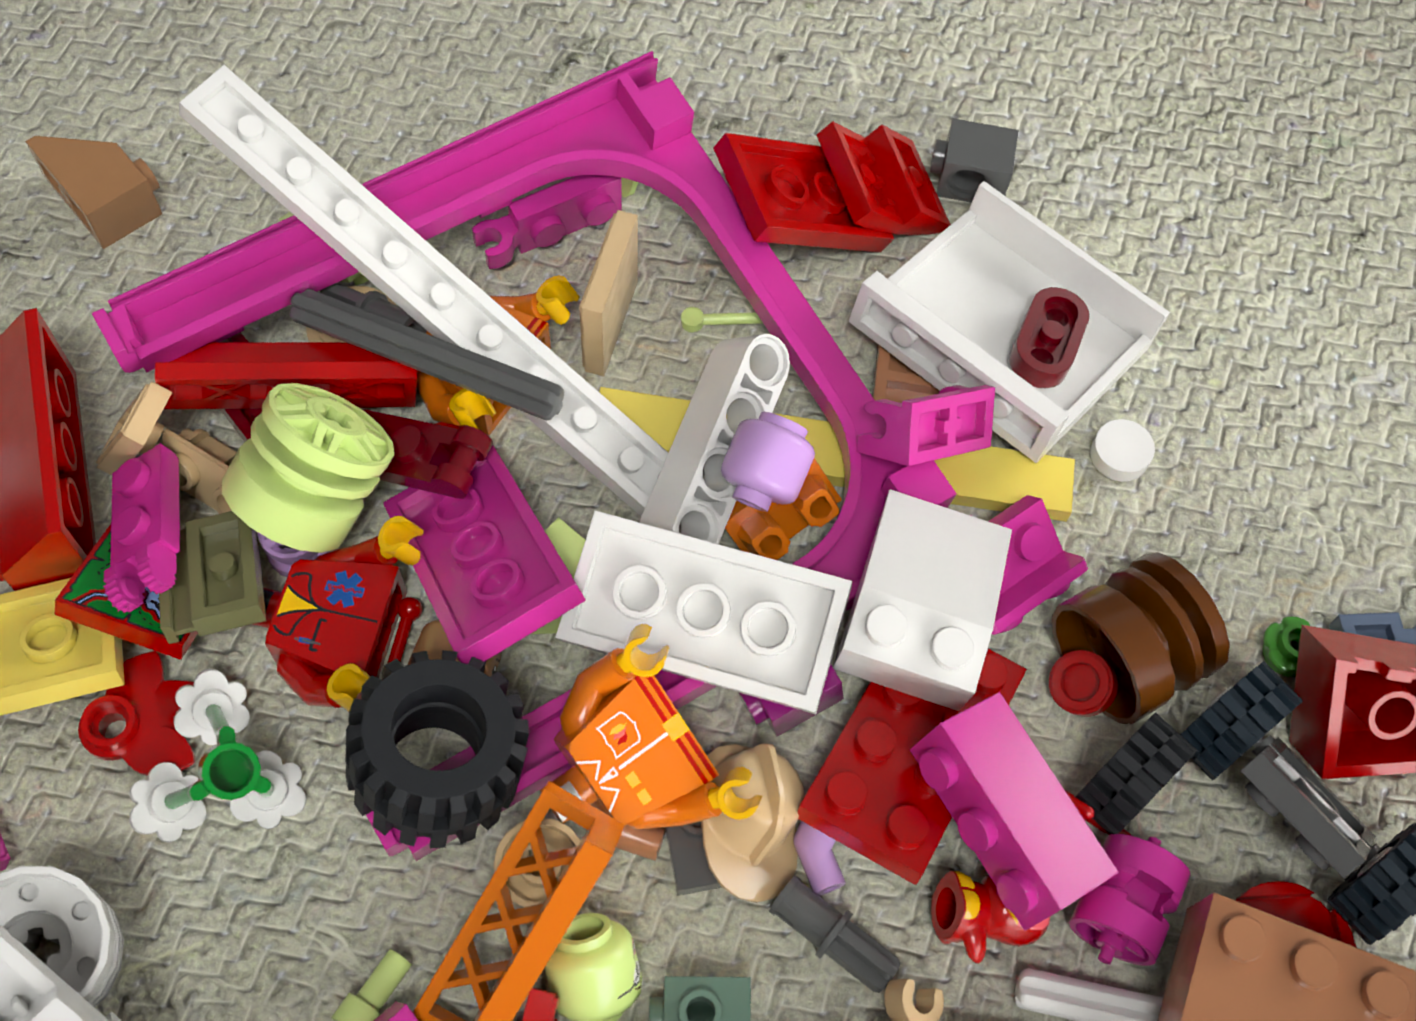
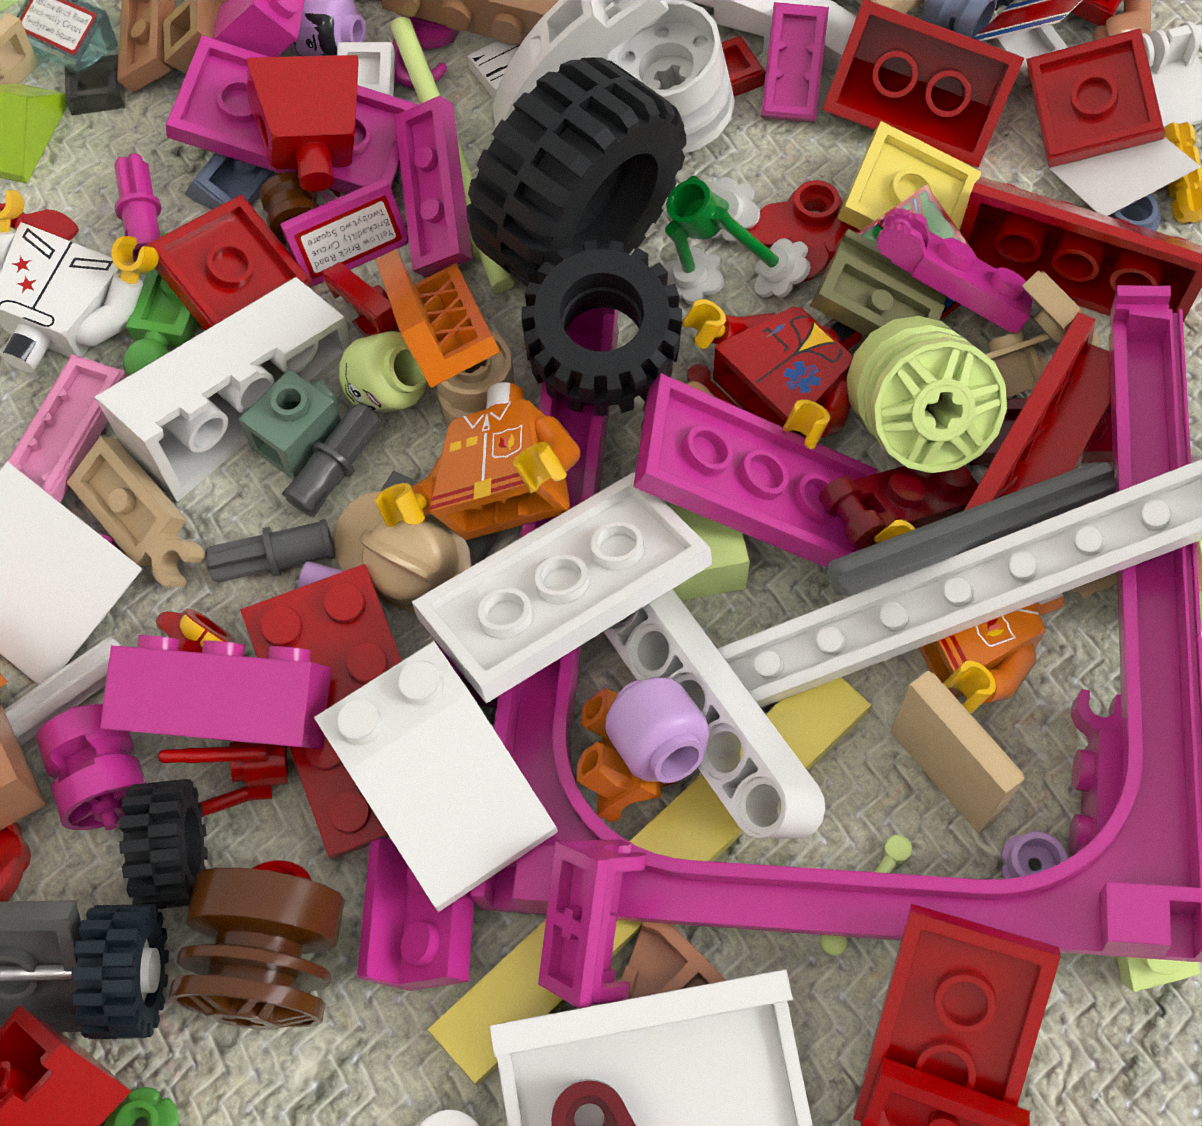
camera: 135 degrees right, 0 degrees up
none -> dark grey axle [282,403,382,517]
none -> black tyre [466,57,686,287]
none -> lavender plate [1001,831,1068,879]

